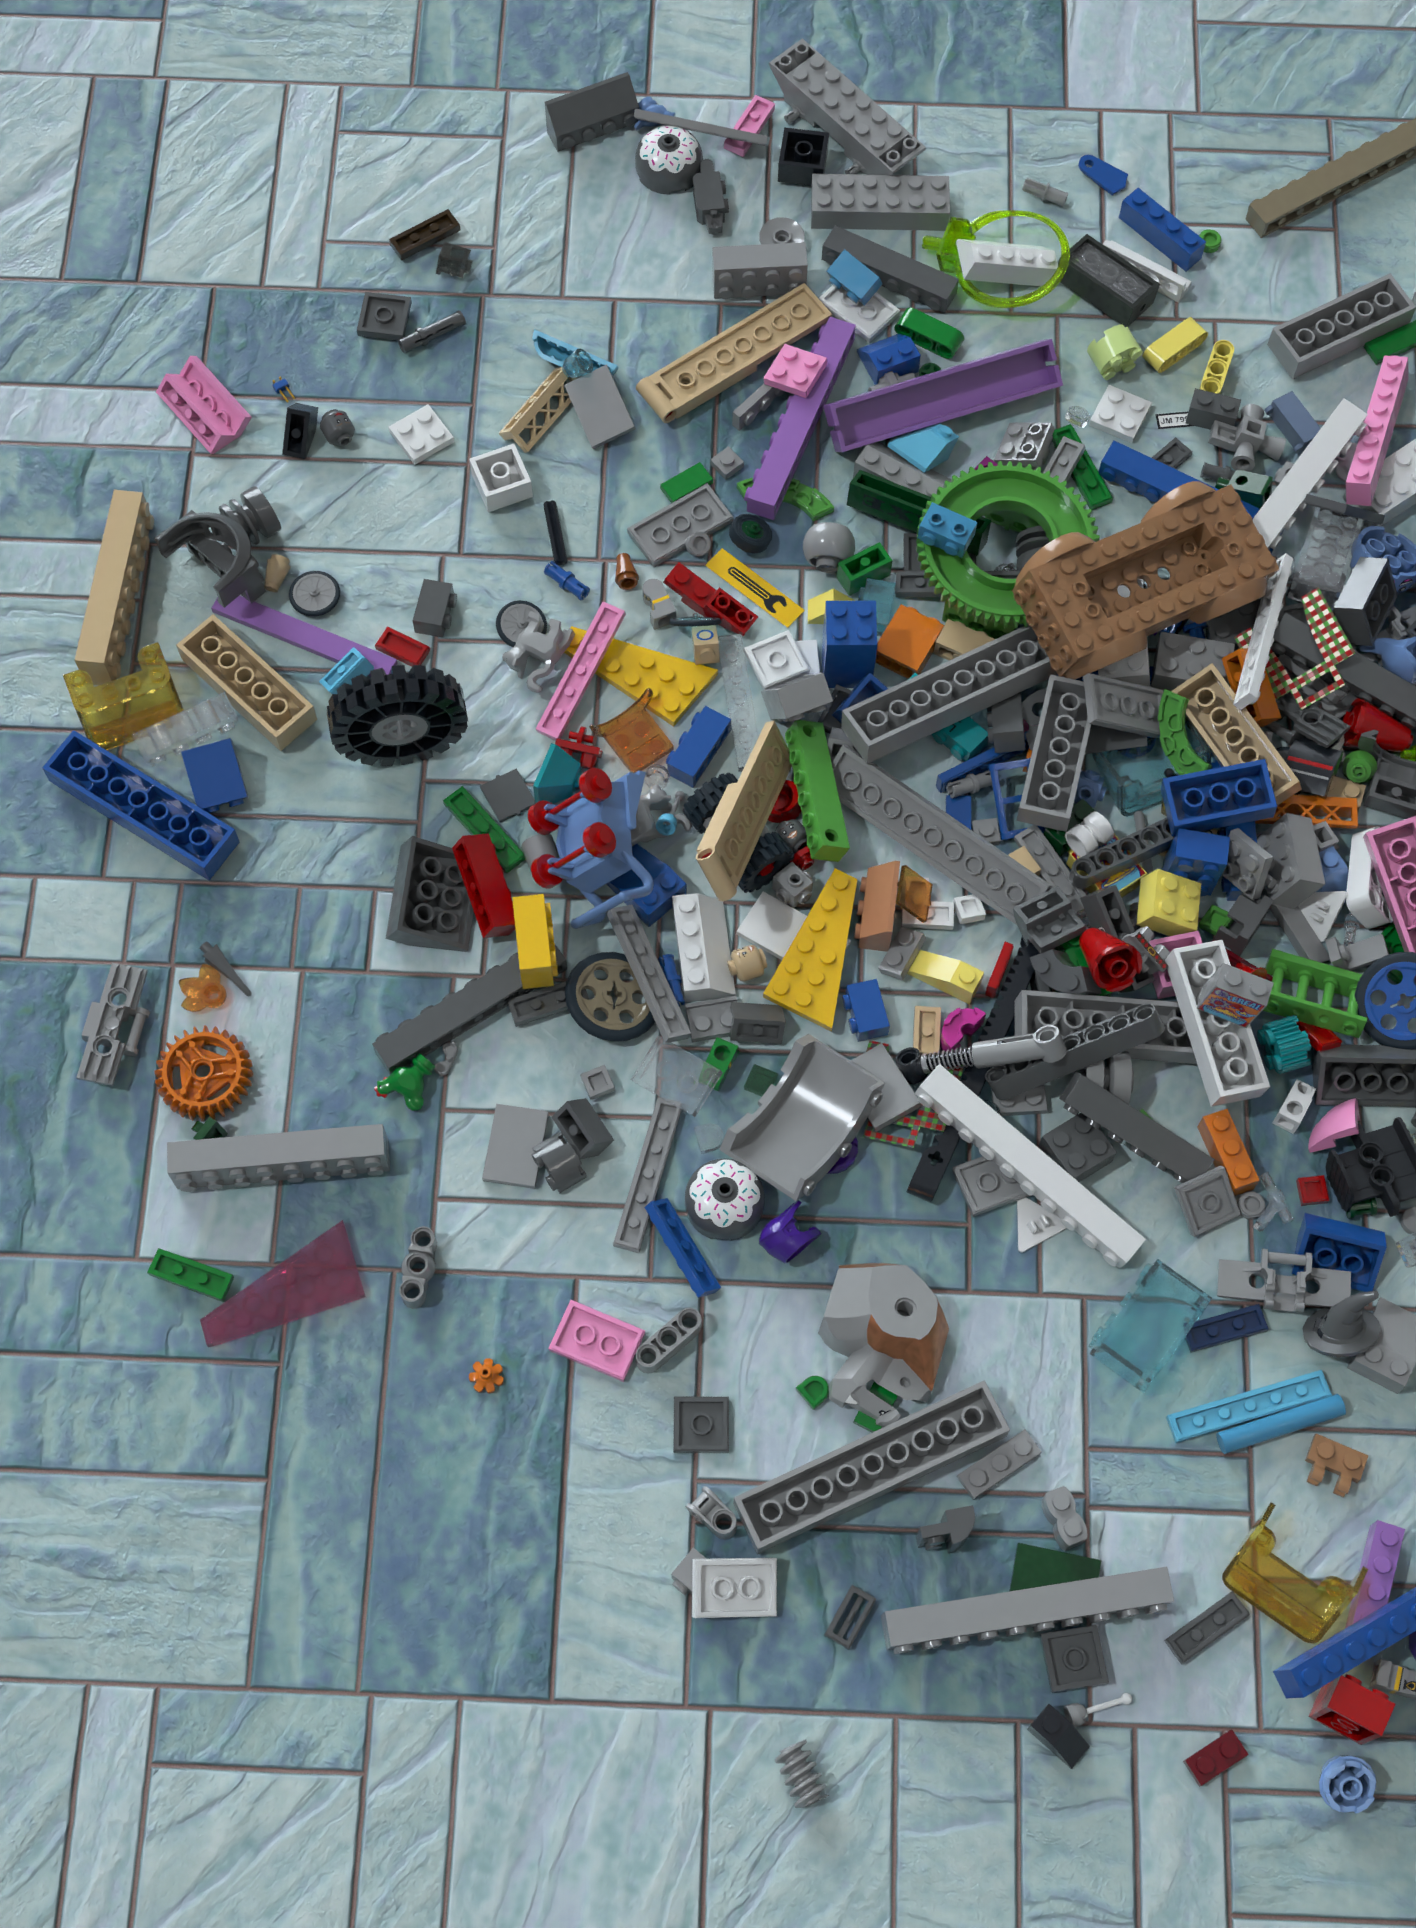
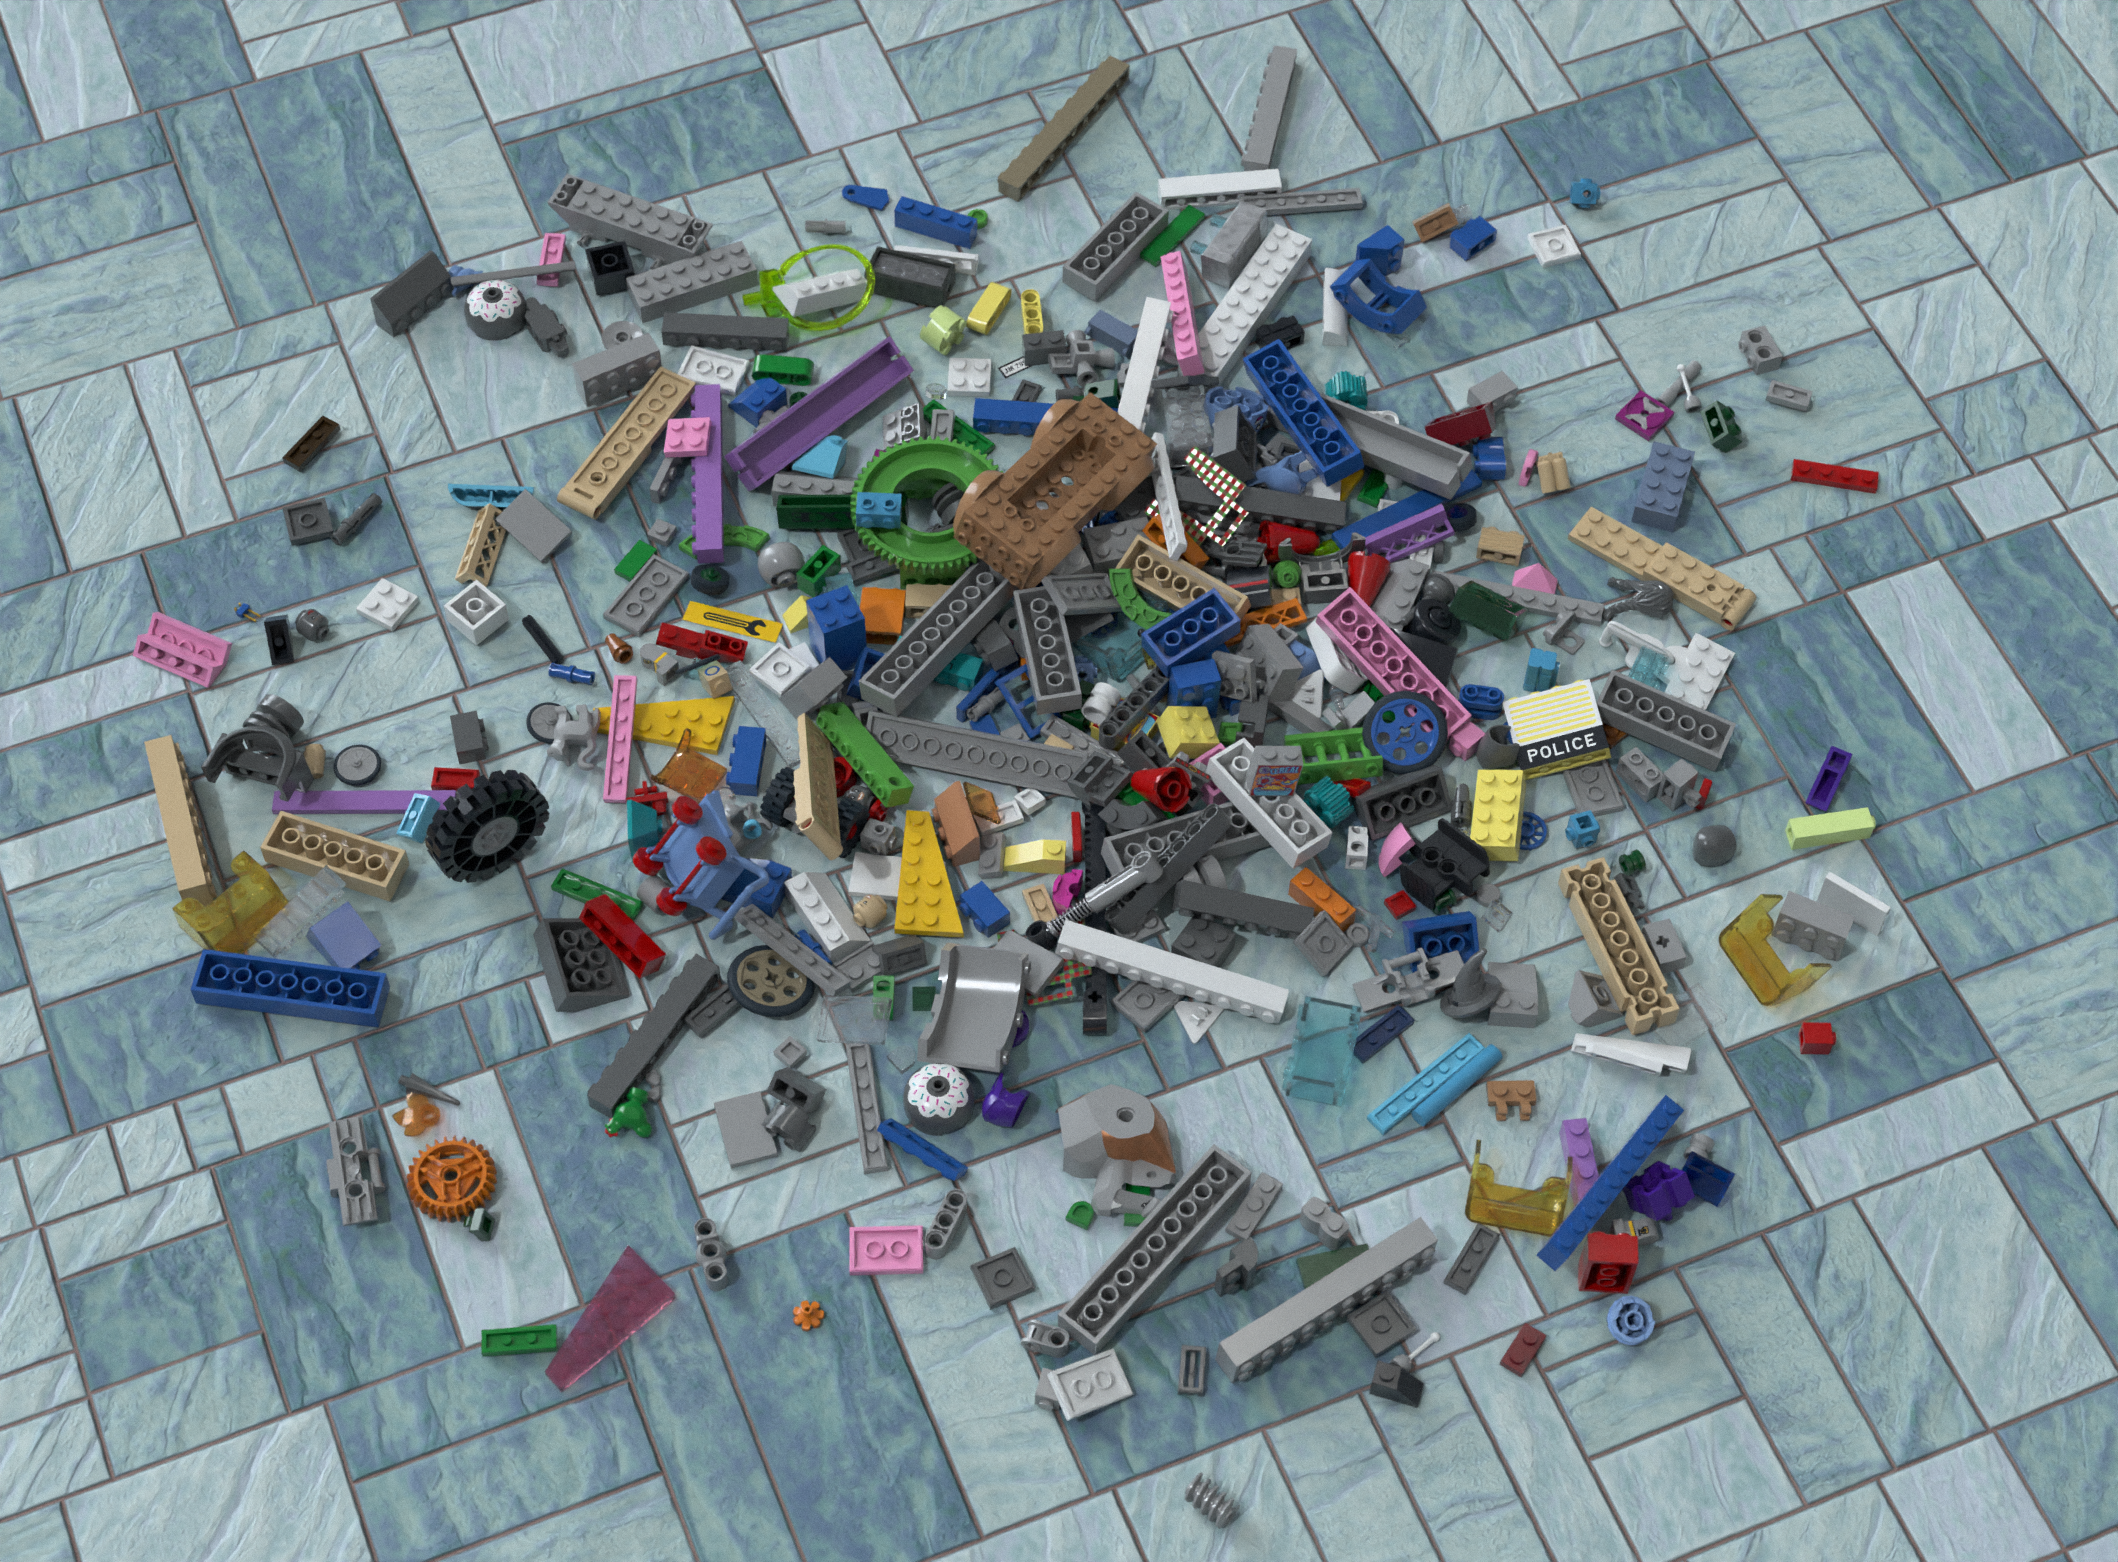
camera: 25 degrees left, 10 degrees down
light grey brick [167,1124,390,1192] -> none
clear smoke brick [436,242,473,278] -> none
dark grey piece [480,768,535,823] -> none
yellow brick [512,894,558,989] -> none
clear light blue hat [562,348,593,379] -> none
light grey tile [686,532,711,557] -> none
dark azure brick [827,249,883,306] -> none

